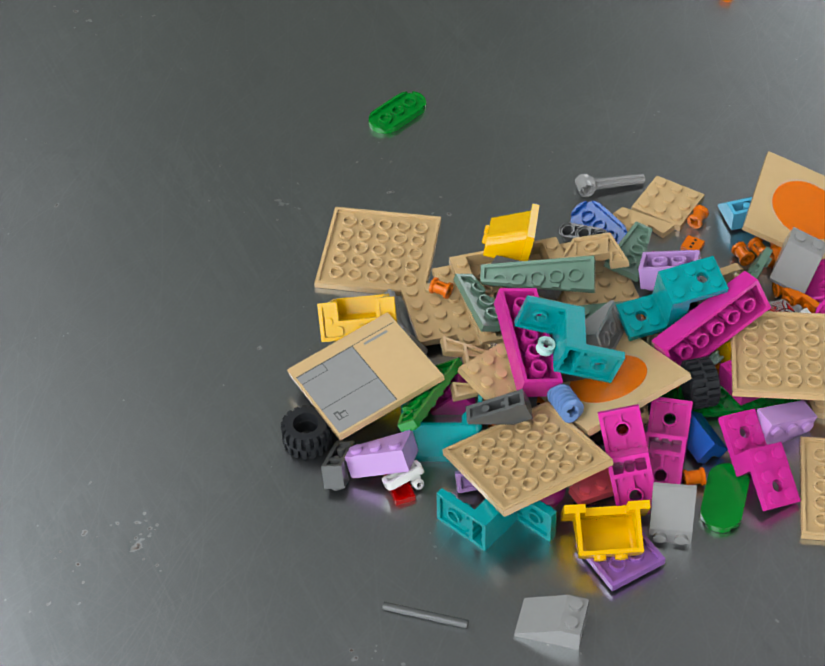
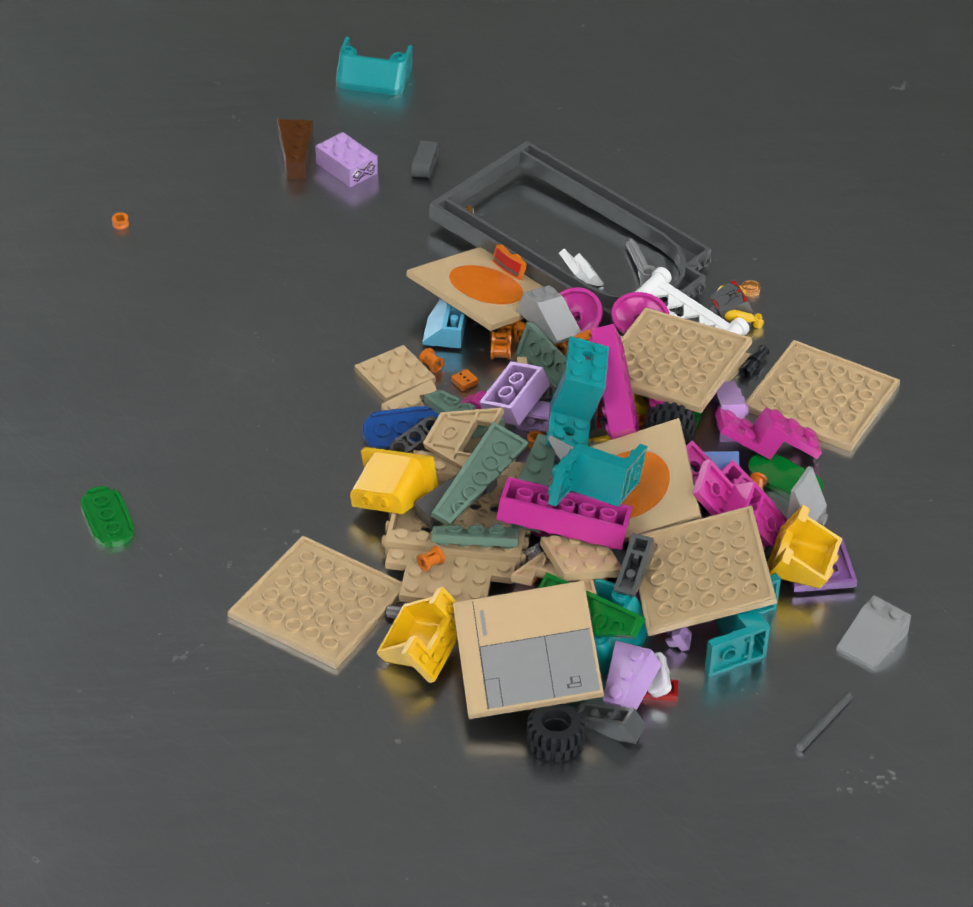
camera: 70 degrees left, 5 degrees down
light aqua bush [536,336,556,356] -> none
medium blue piece [547,384,584,423] -> none
light grey axle [575,174,645,197] -> none

